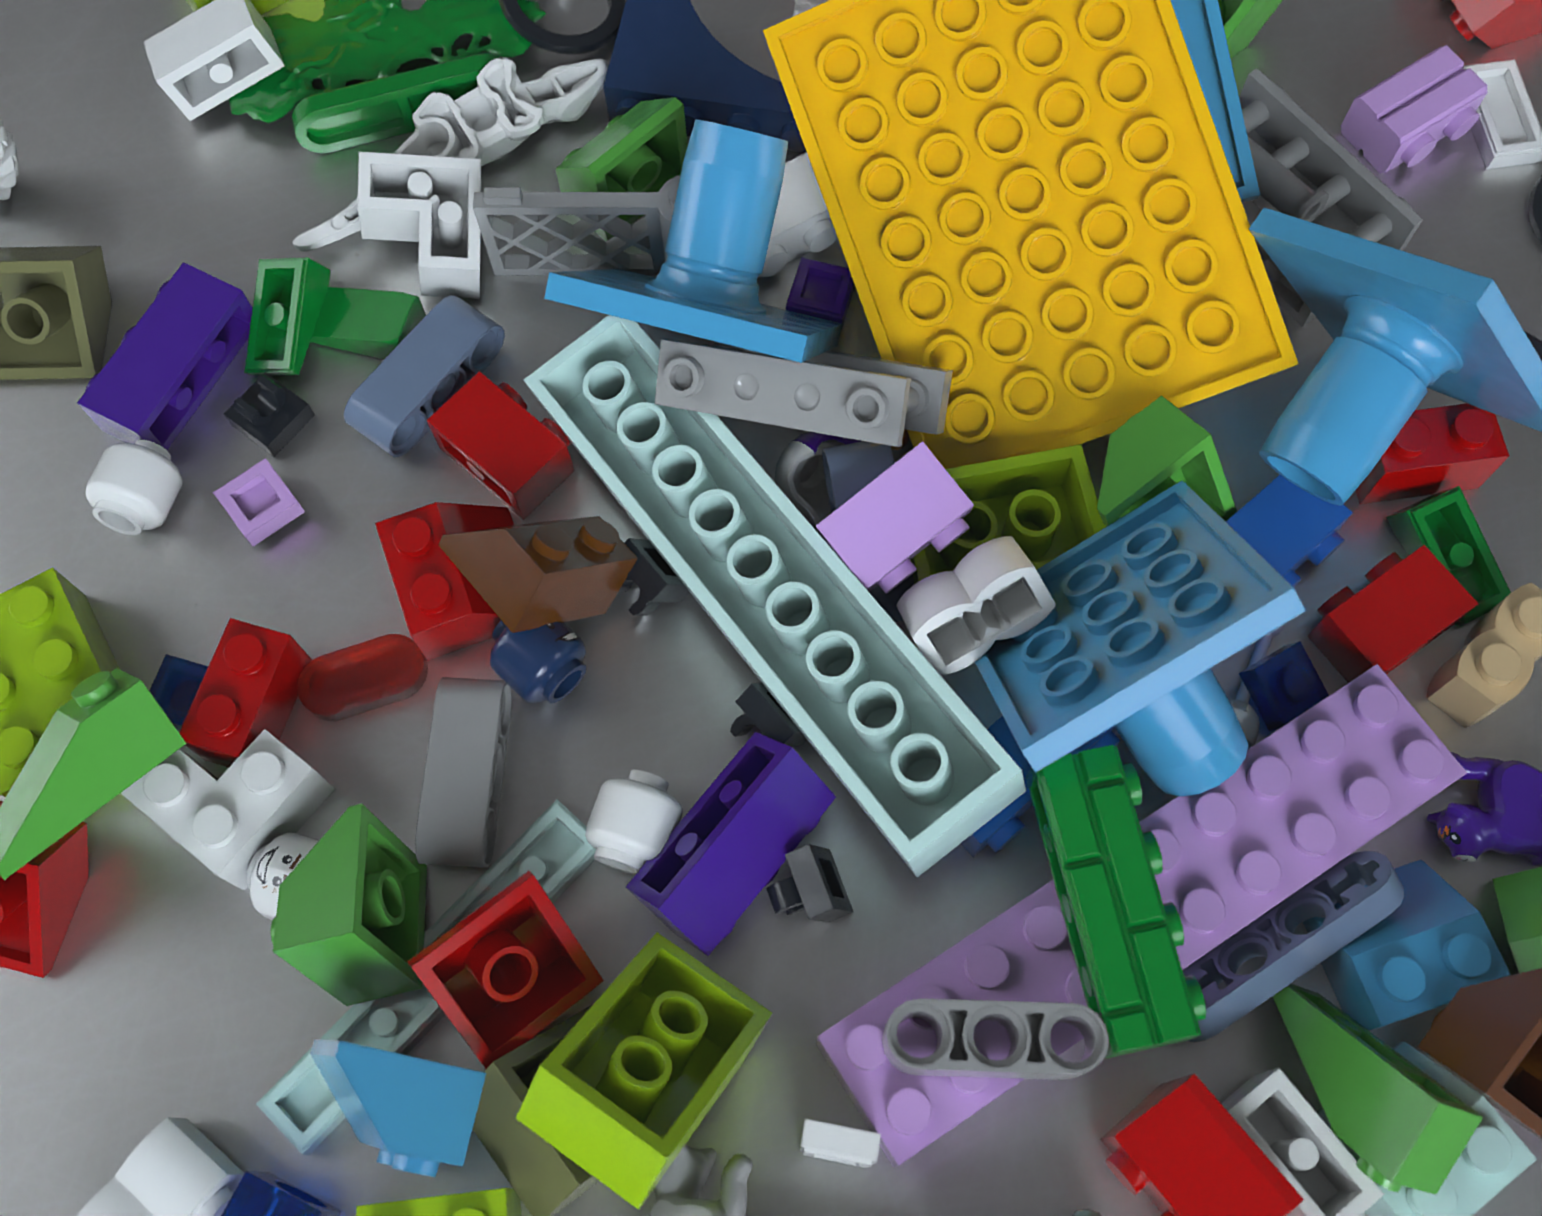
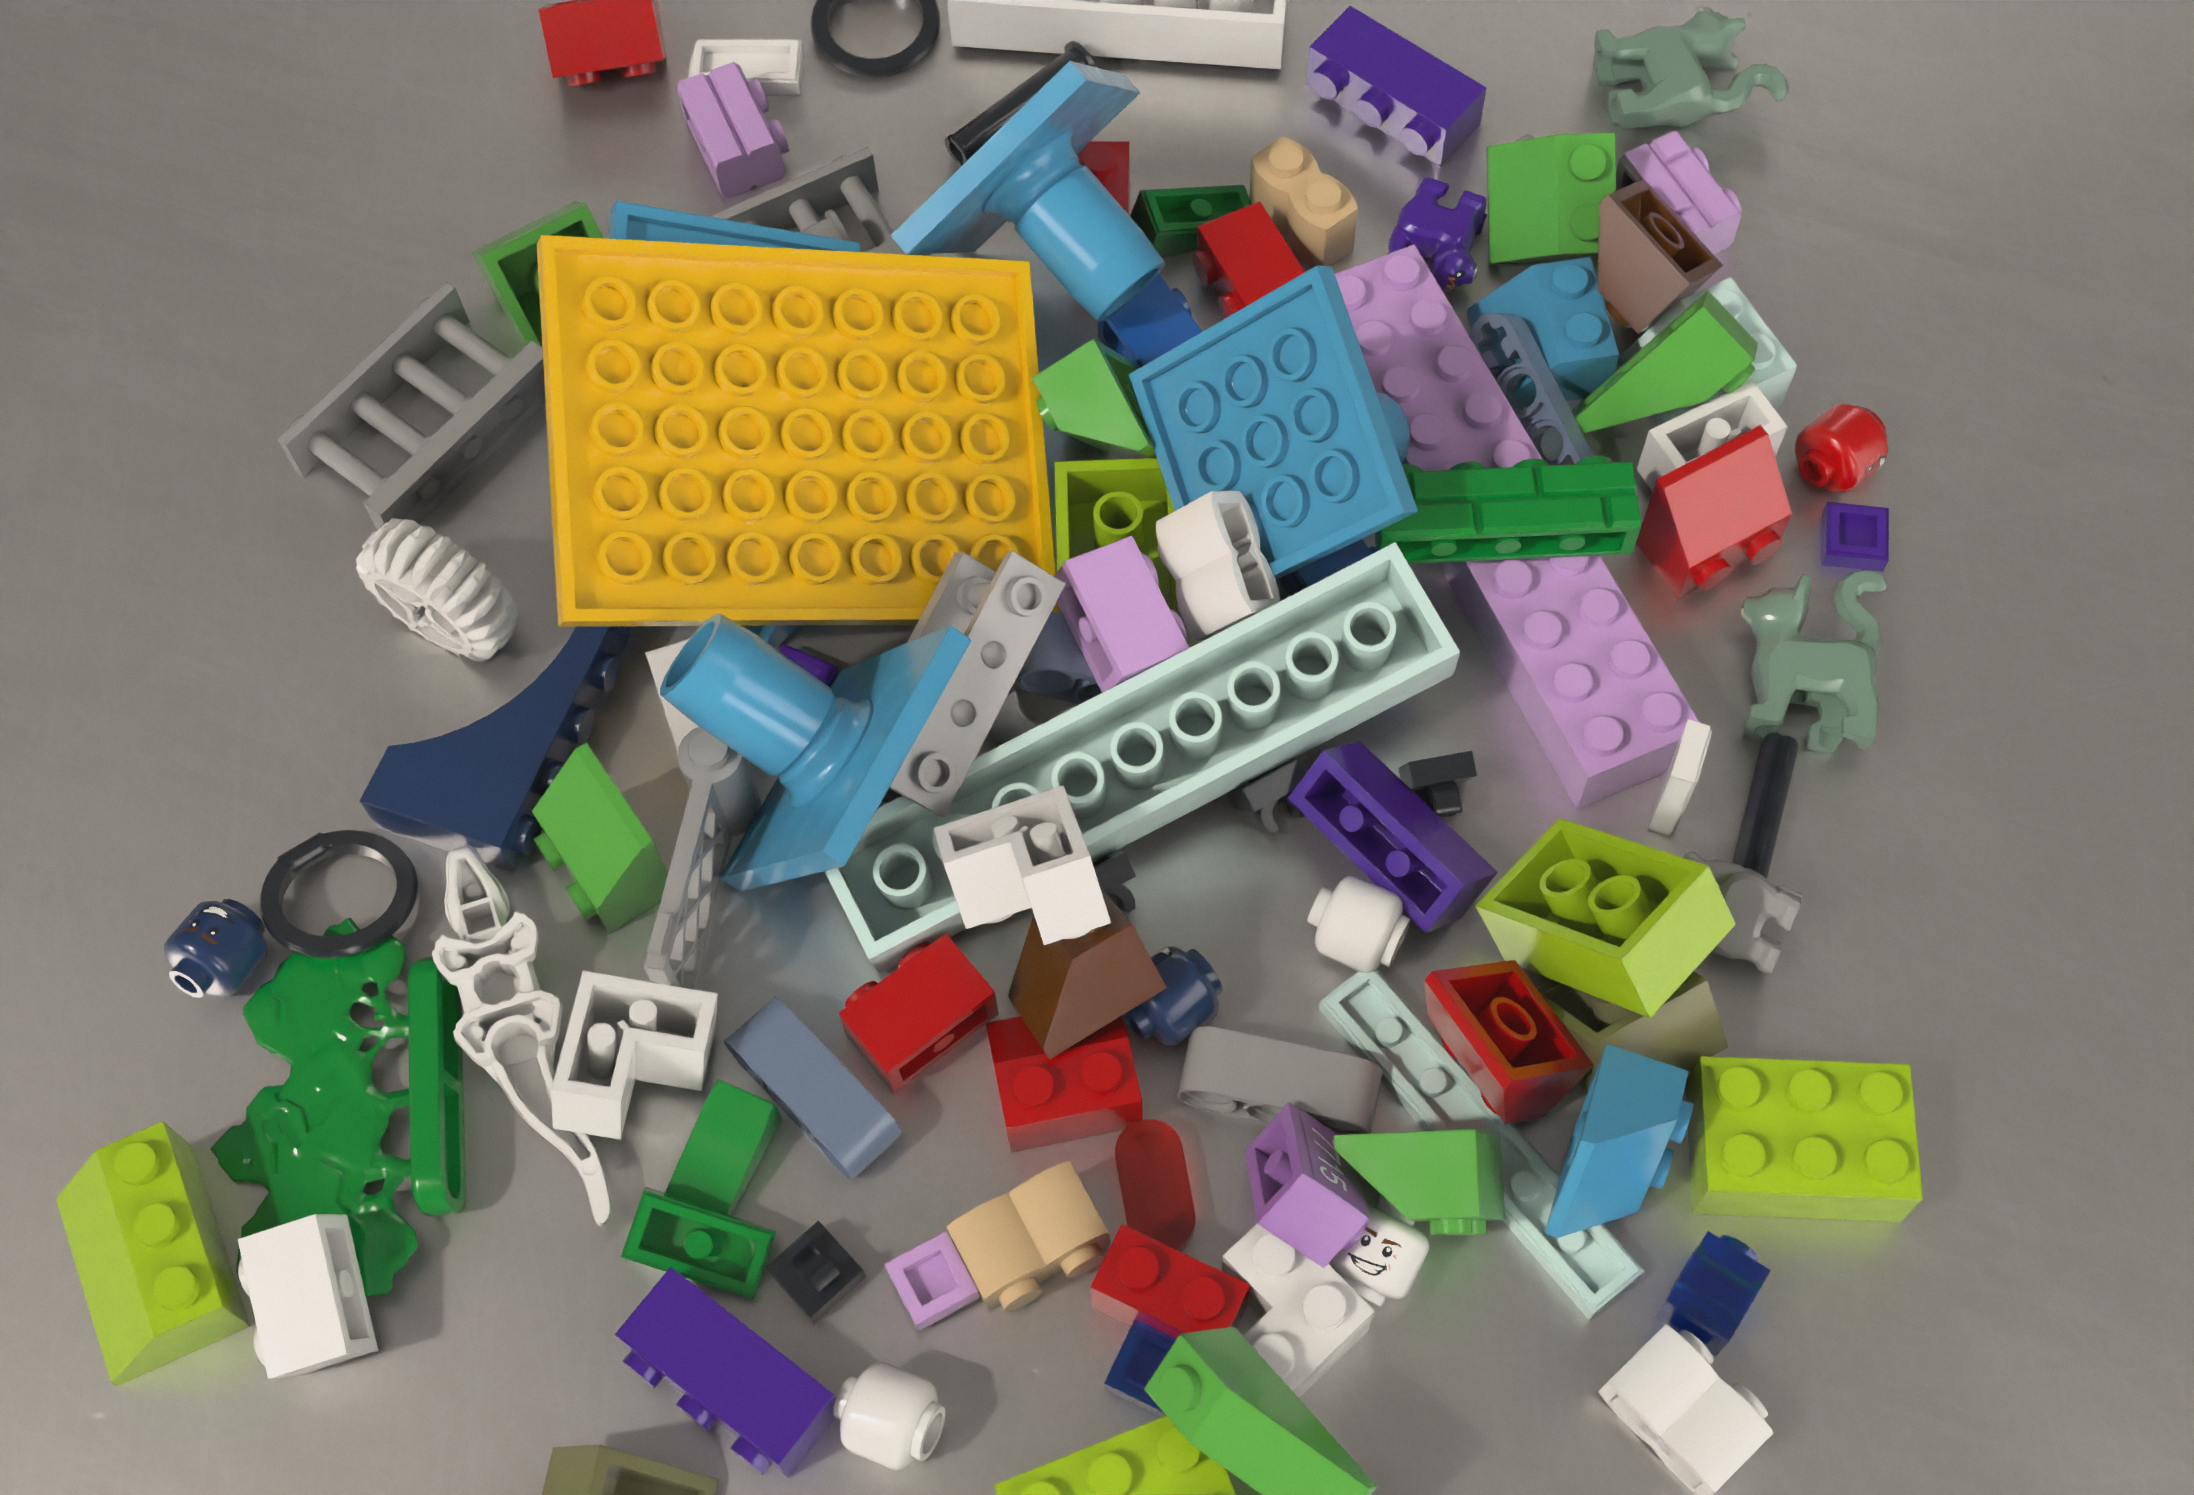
camera: 80 degrees left, 5 degrees down
light grey beam [882,998,1109,1080] -> none
none -> white brick [934,785,1111,945]
none -> tan brick [946,1160,1111,1312]
none -> medium lavender brick [1245,1102,1370,1268]

